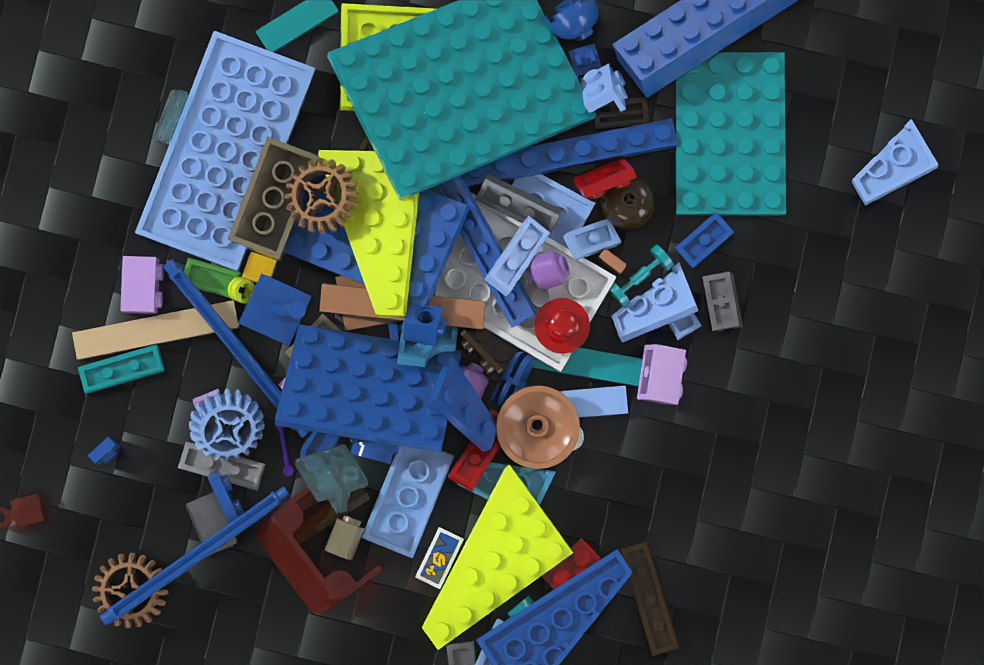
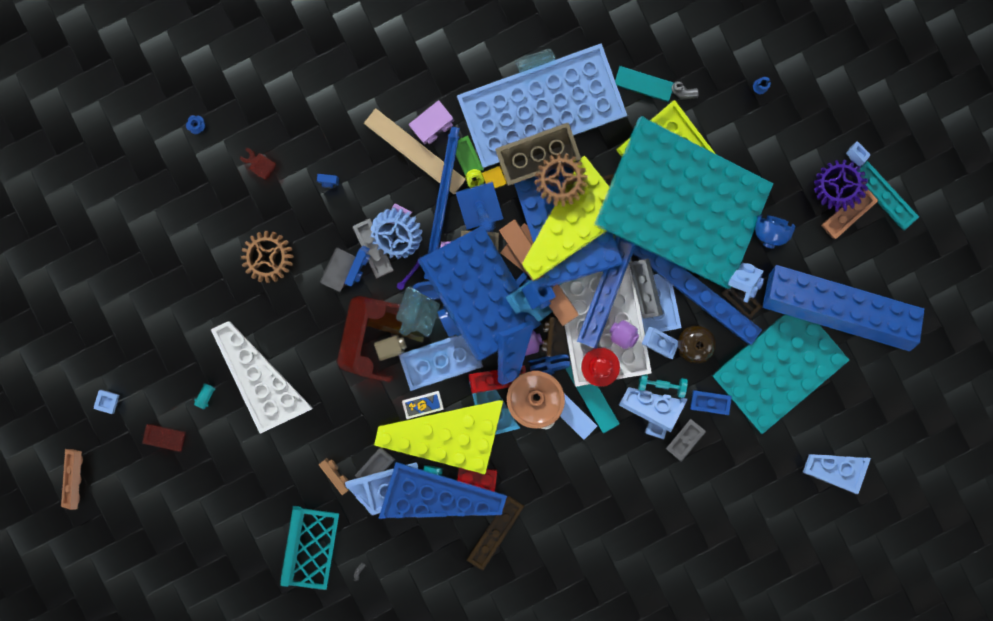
camera: 50 degrees right, 5 degrees up
teal tile [78,344,165,394] -> none
blue piece [100,486,291,626] -> none
light blue tile [484,216,550,296] -> none
blue tile [568,44,601,78] -> none
red plate [572,158,637,199] -> none
nougat tile [598,249,626,276] -> none
lavender brick [637,344,687,405] -> none

